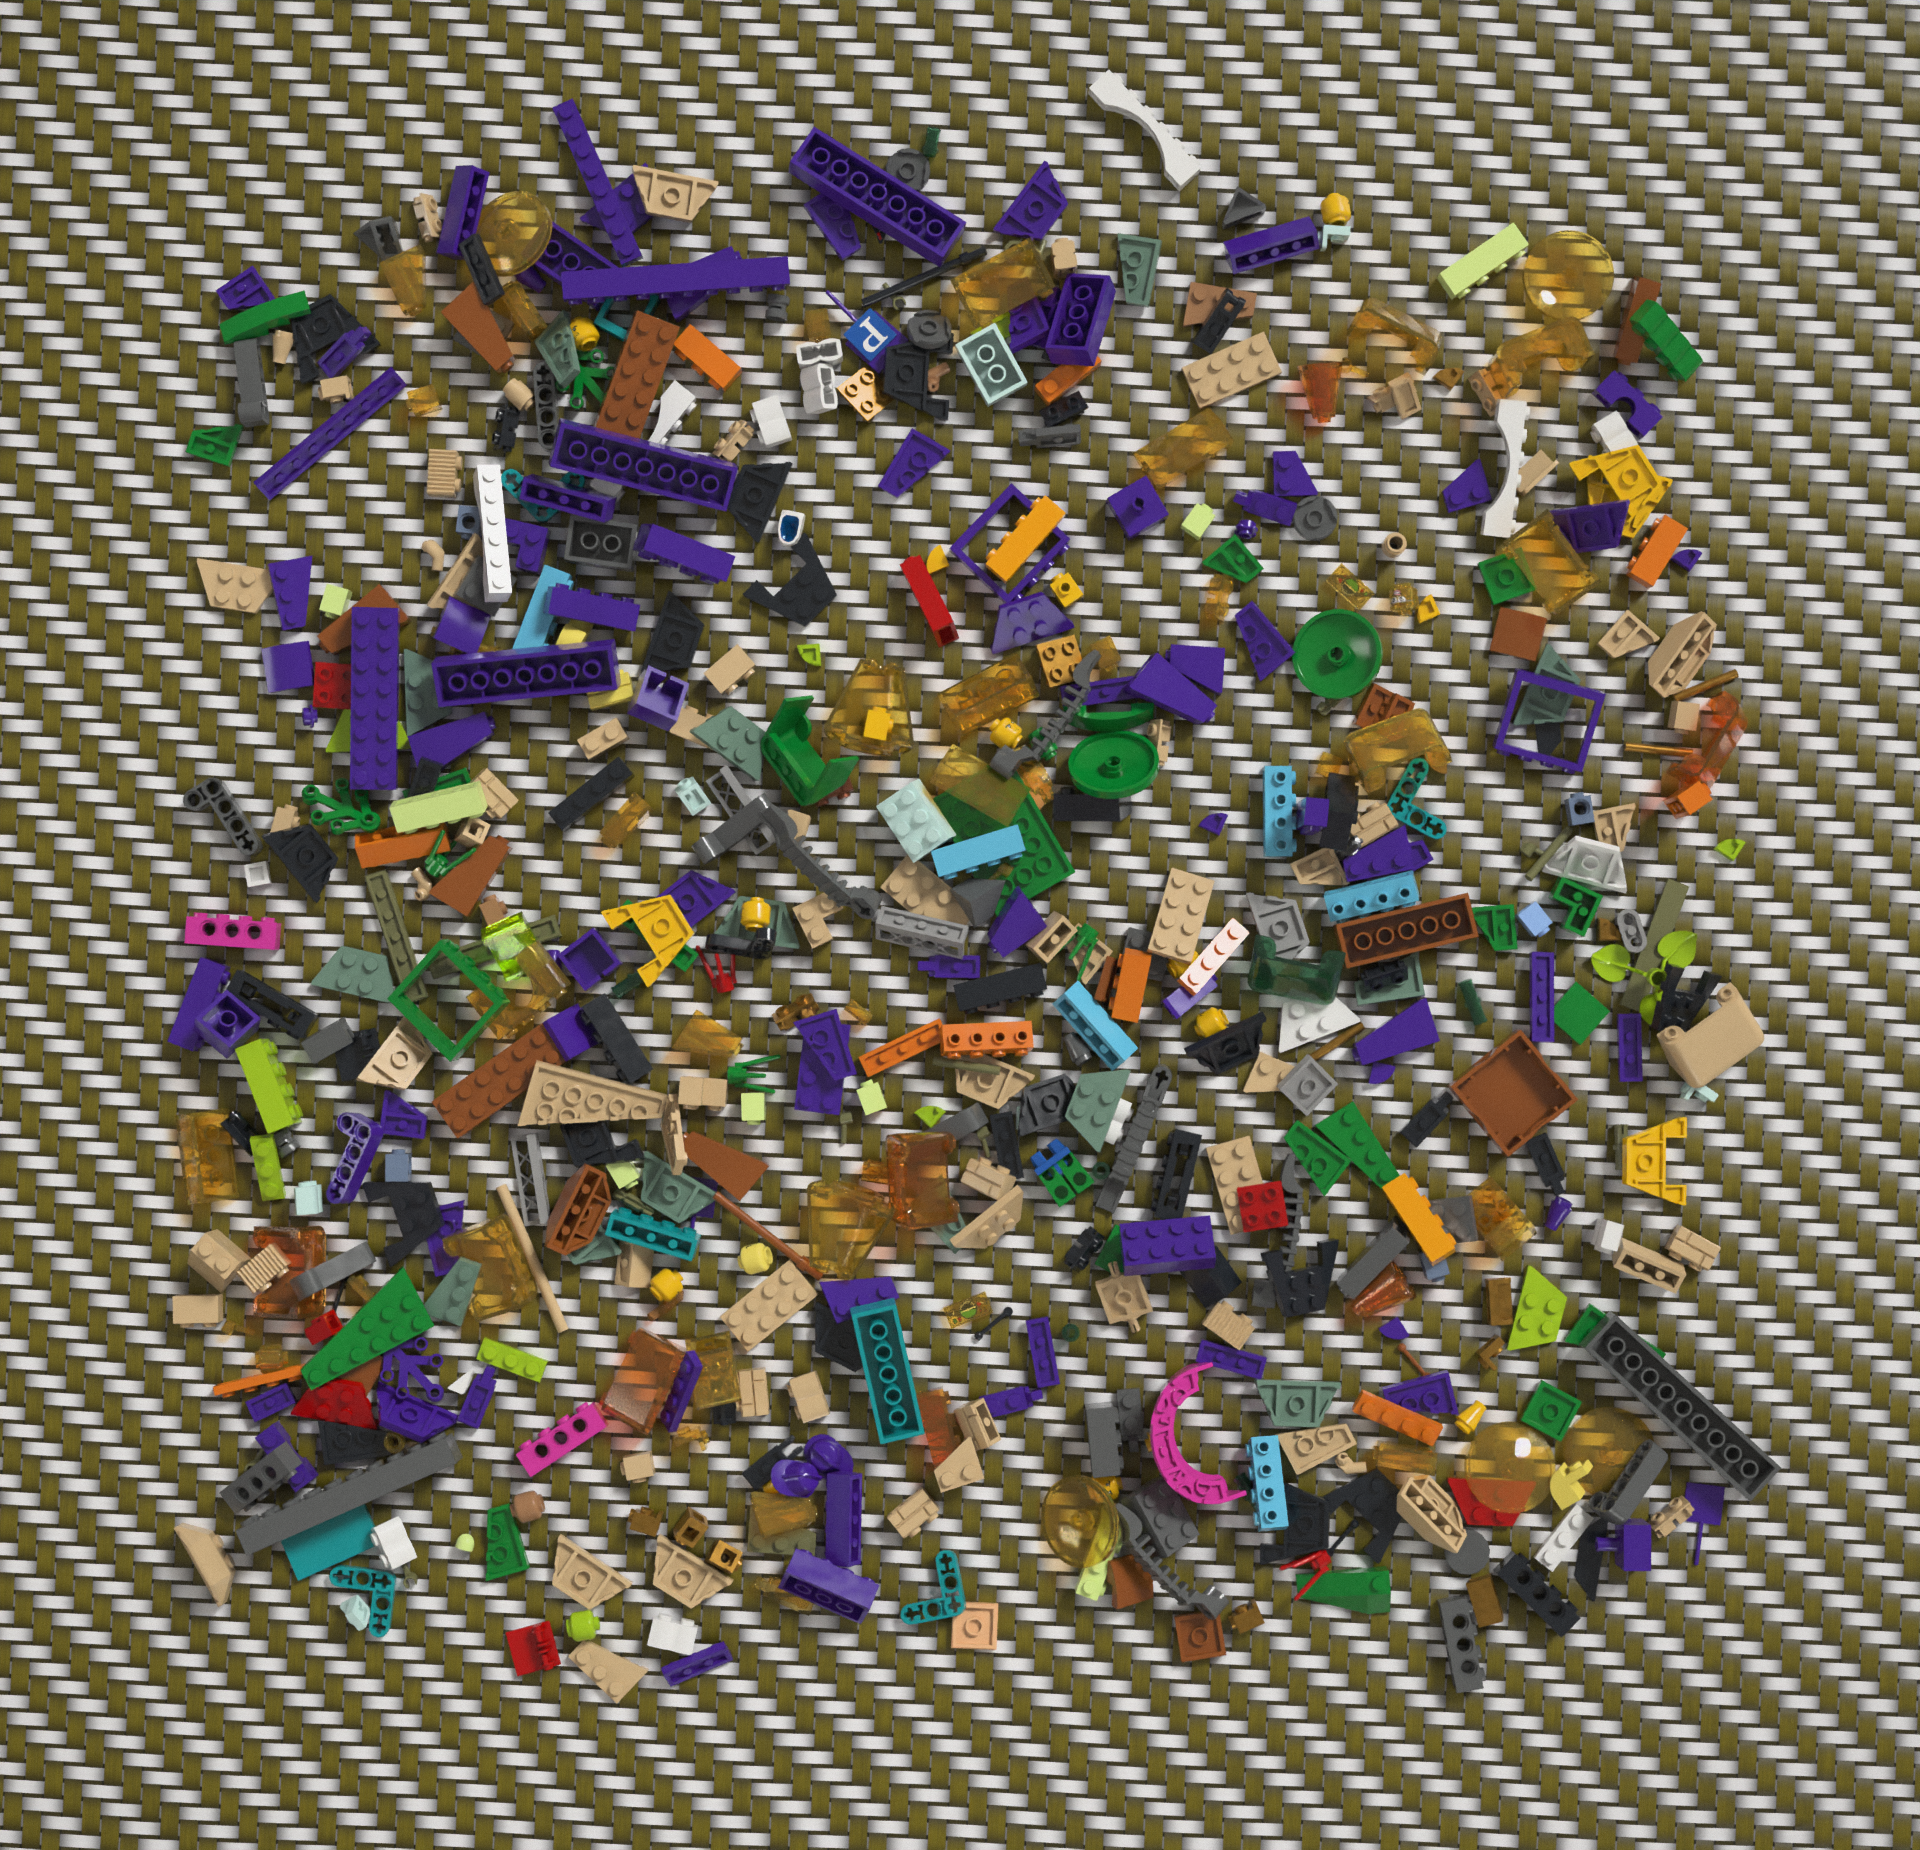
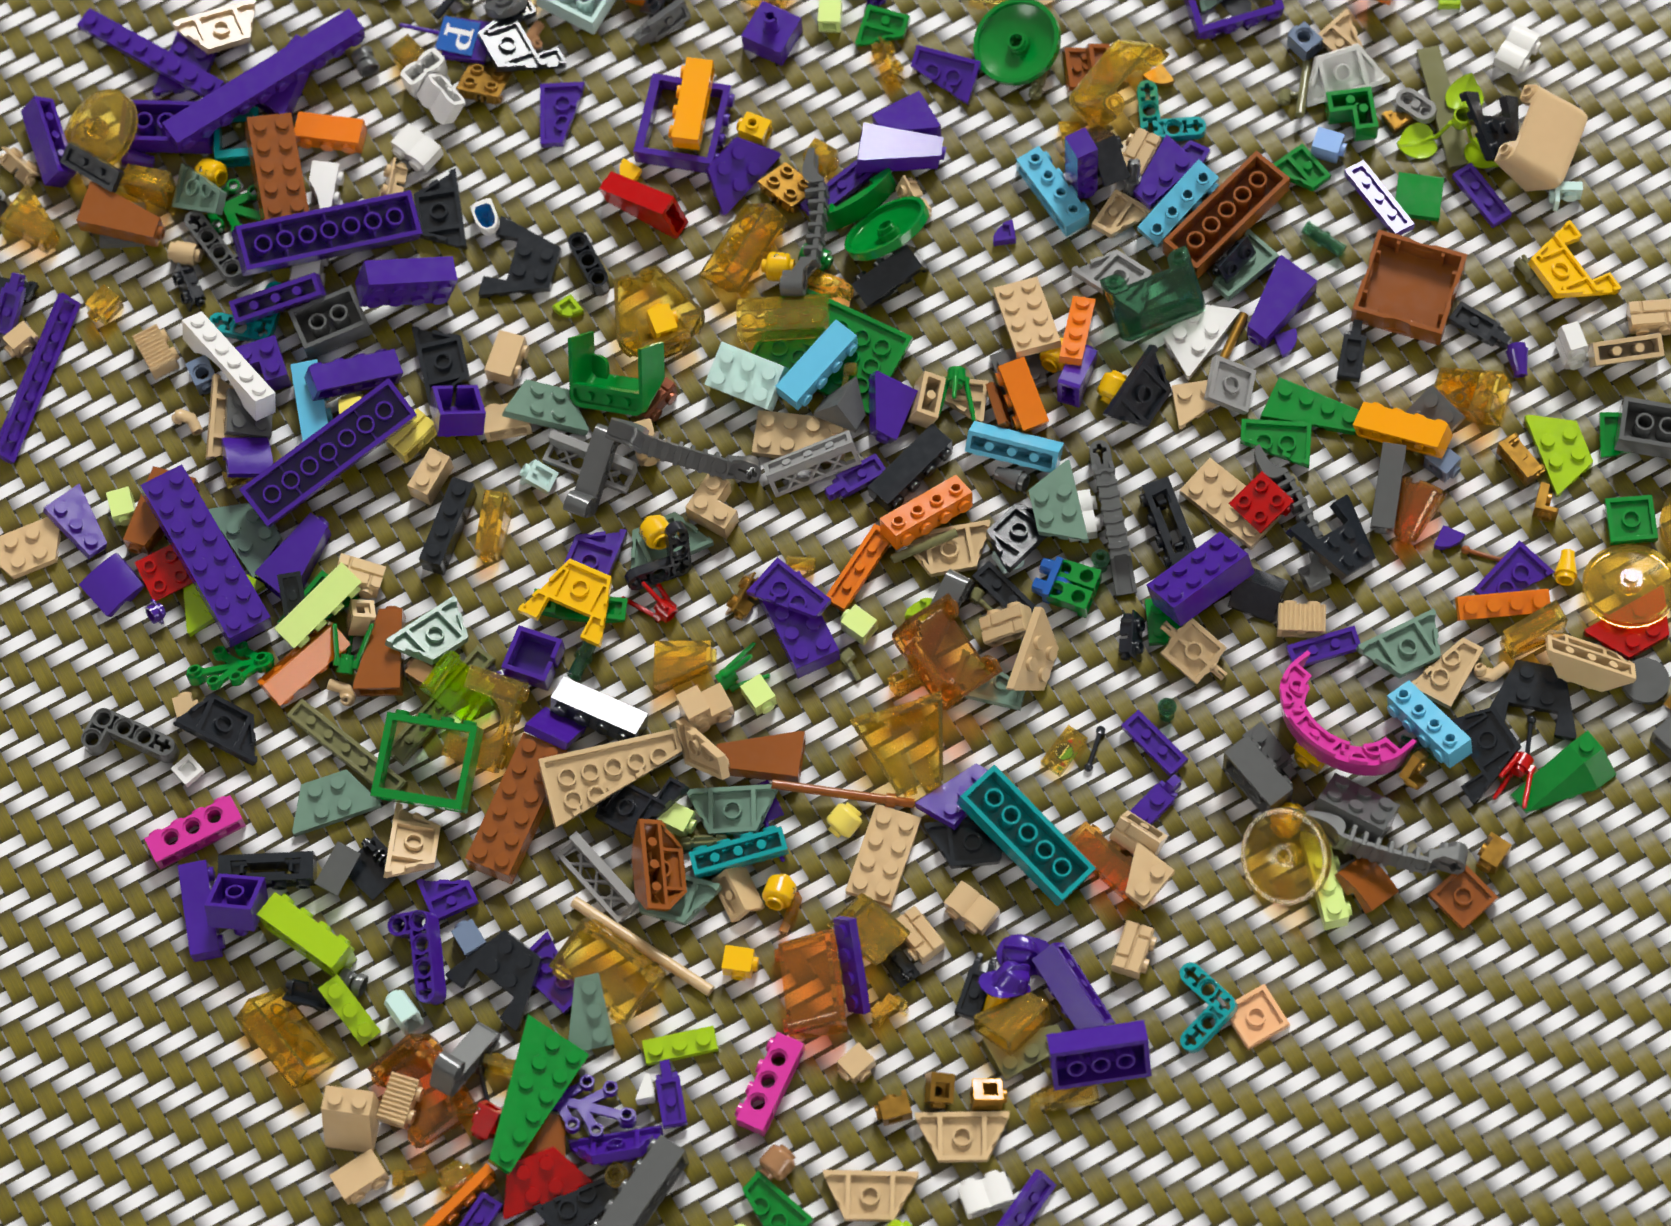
camera: 25 degrees left, 20 degrees down
none -> wing [385,596,469,665]
none -> black beam [568,232,610,296]
none -> yellow brick [721,945,759,981]
none -> pearl gold bracket [1398,748,1429,790]
none -> white brick [1493,23,1542,77]

